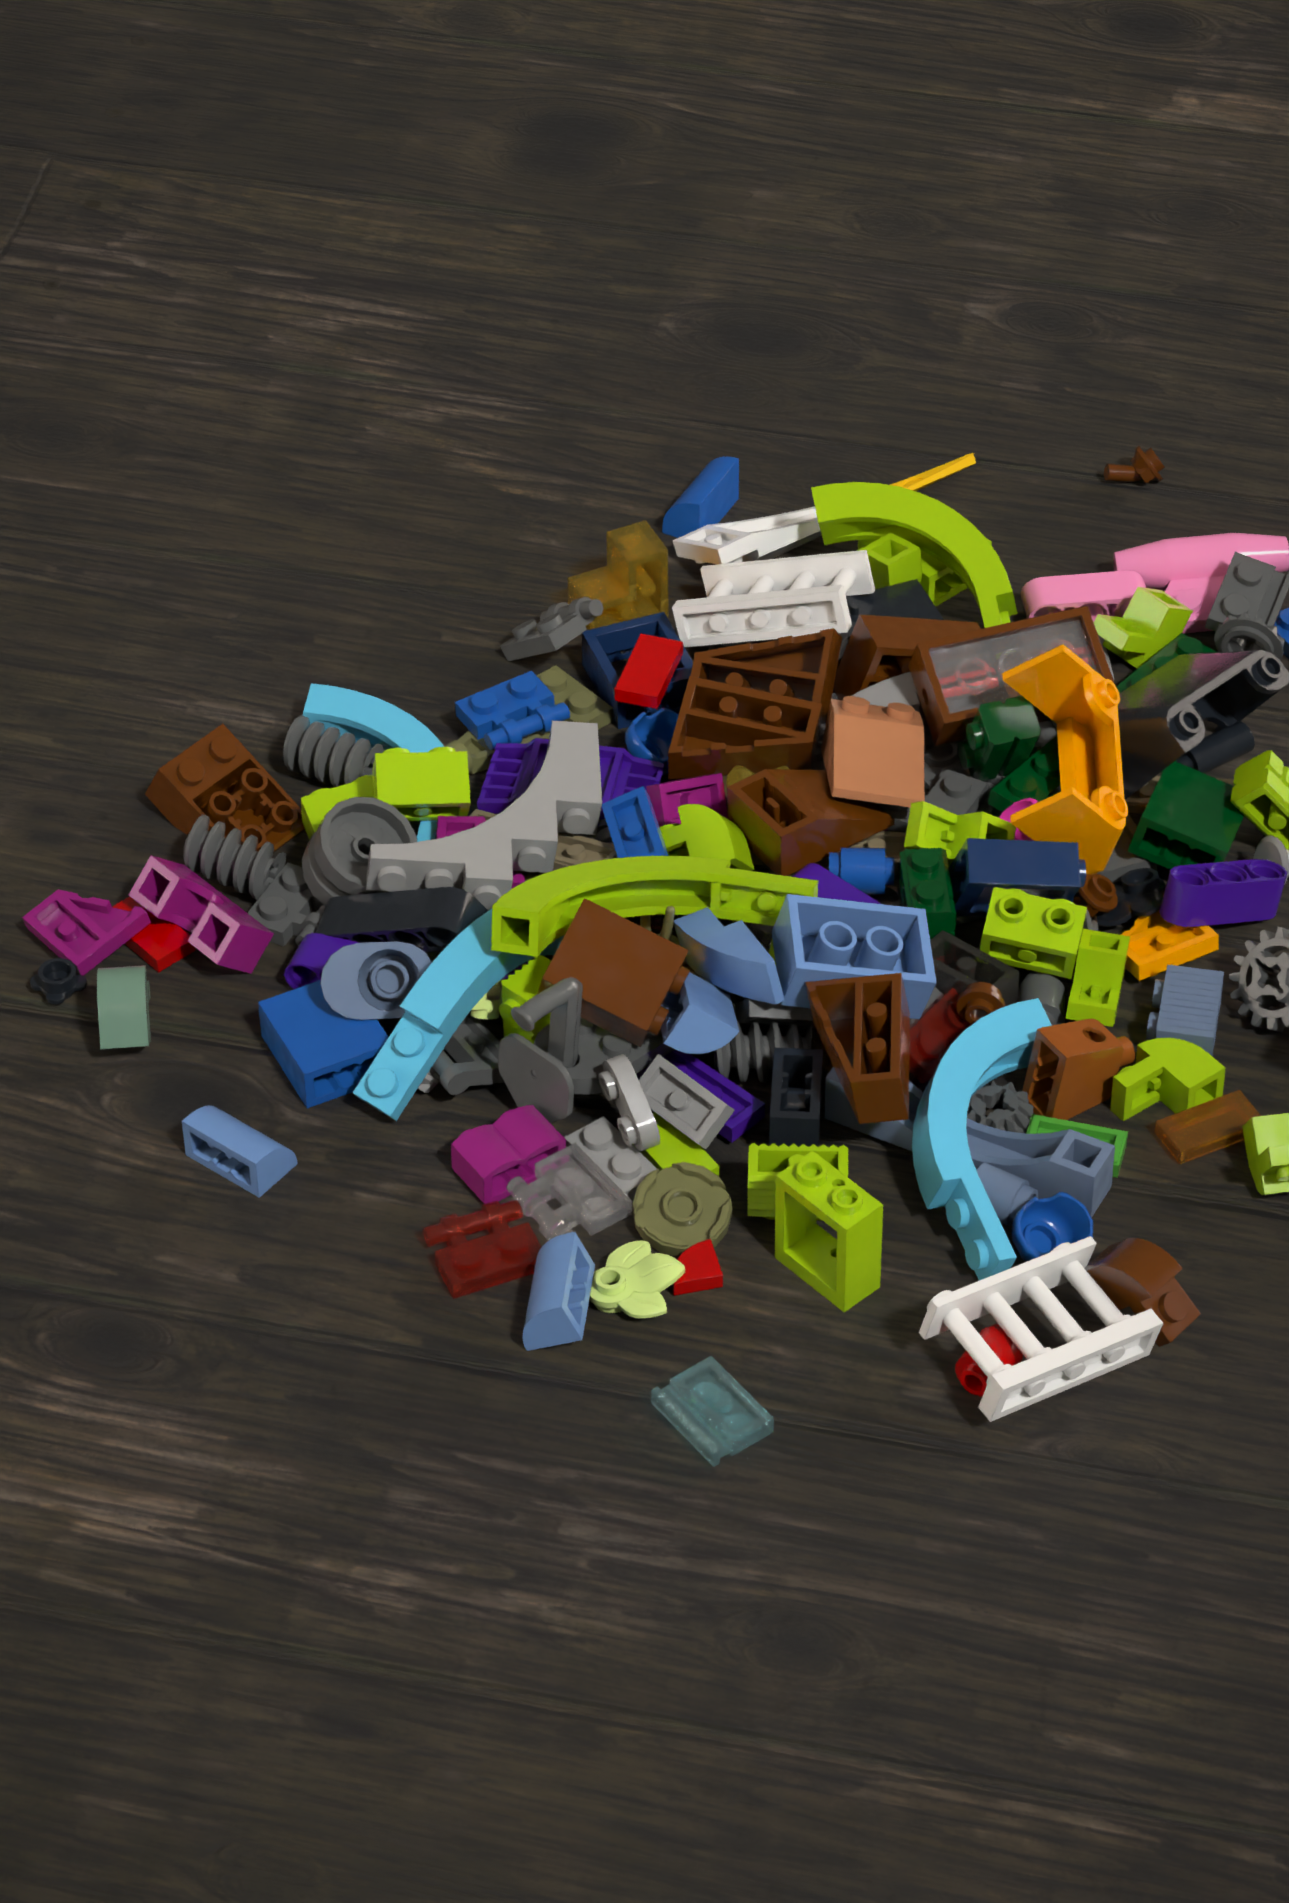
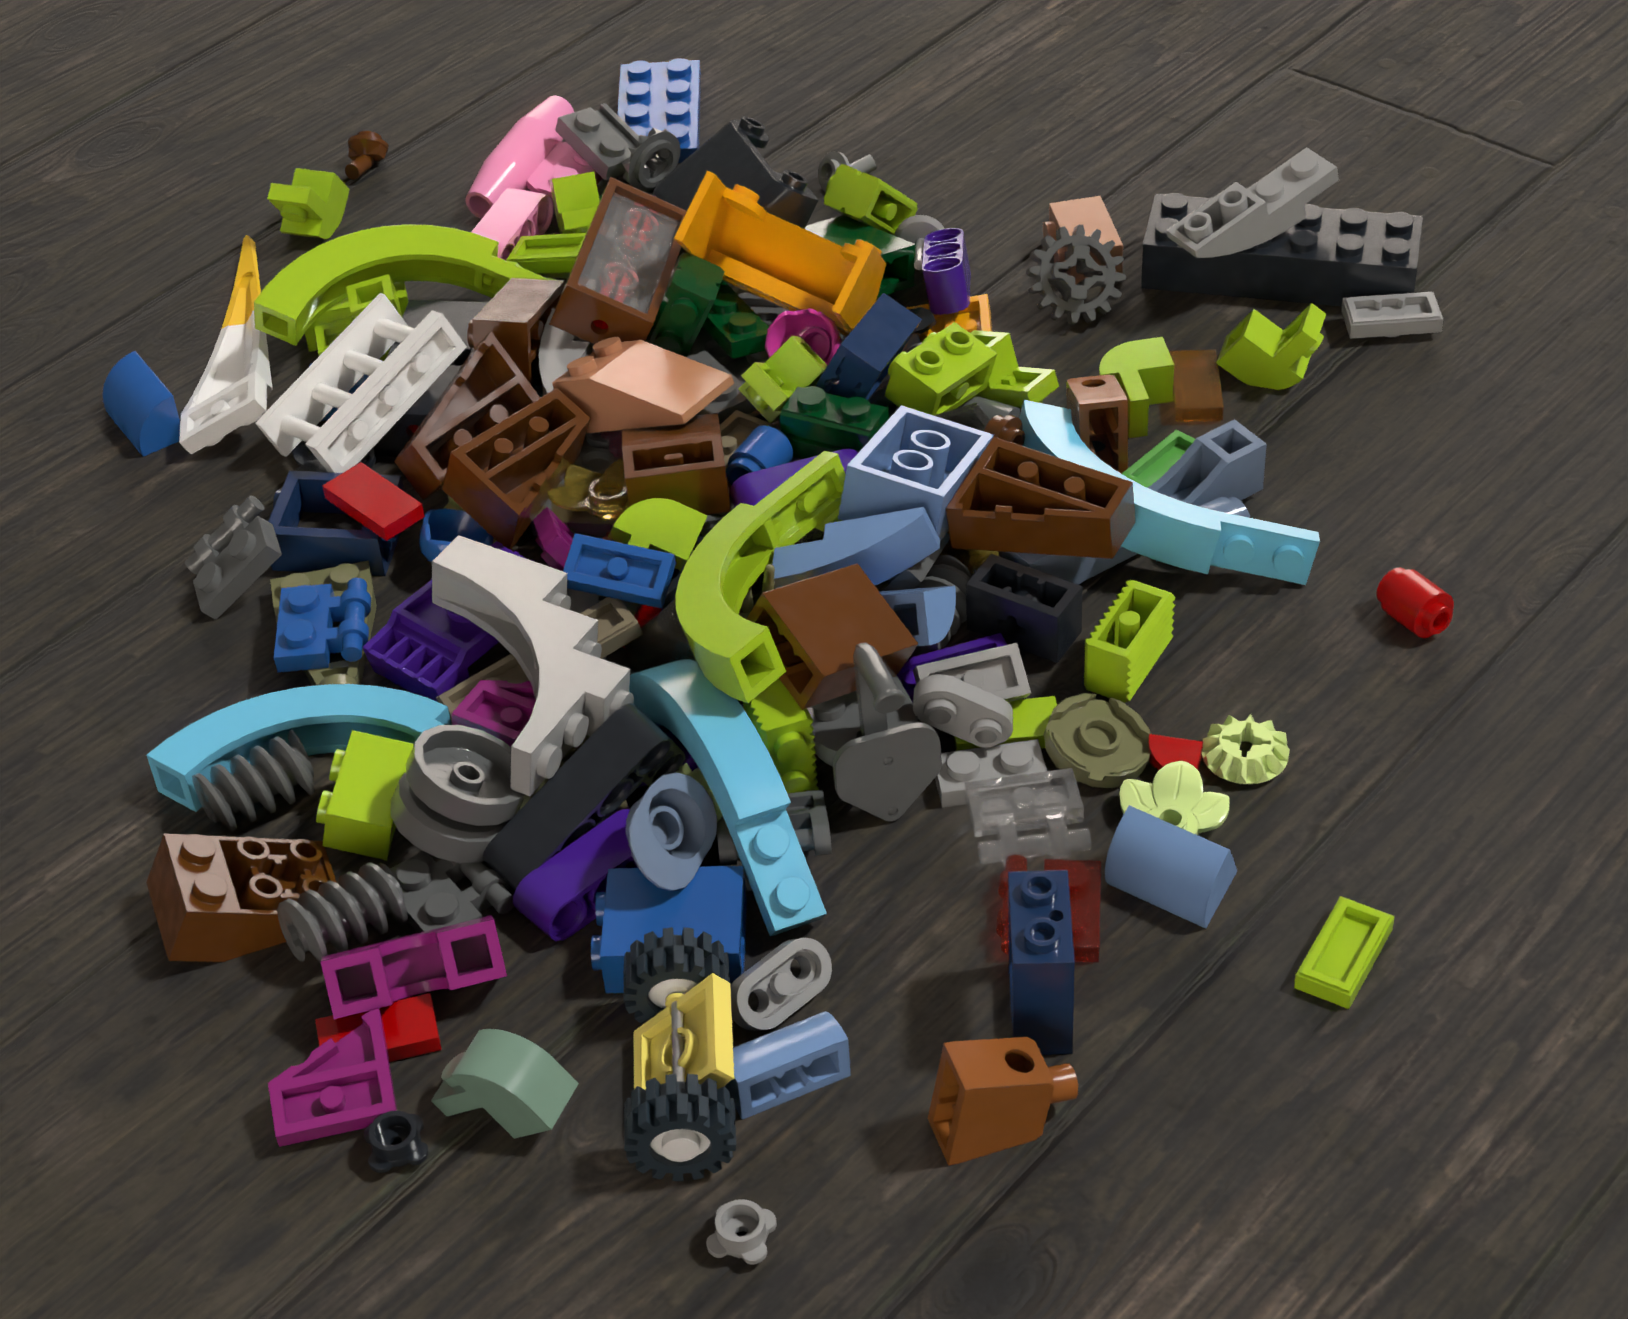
camera: 60 degrees left, 0 degrees up
lime brick [372,747,471,821] -> none
magenta brick [451,1105,566,1203] -> none
clear yellow brick [568,520,669,630] -> none
clear light blue plate [651,1356,774,1467] -> none
lime window [775,1150,883,1312] -> none
white fence [919,1236,1163,1422] -> none
blue hair [1012,1192,1093,1262] -> none
reddish brown brick [1085,1238,1201,1347] -> none
sand blue brick [1146,964,1224,1057] -> none
none -> lime brick [267,168,350,239]
none -> plate [623,927,736,1181]
none -> light grey plate [706,1199,777,1264]
none -> light grey plate [730,938,832,1031]
none -> dark orange torso [928,1037,1078,1166]
none -> dark blue window [1008,870,1075,1055]
none -> yellowish green gear [1202,714,1290,784]
none -> lime tile [1294,896,1395,1009]

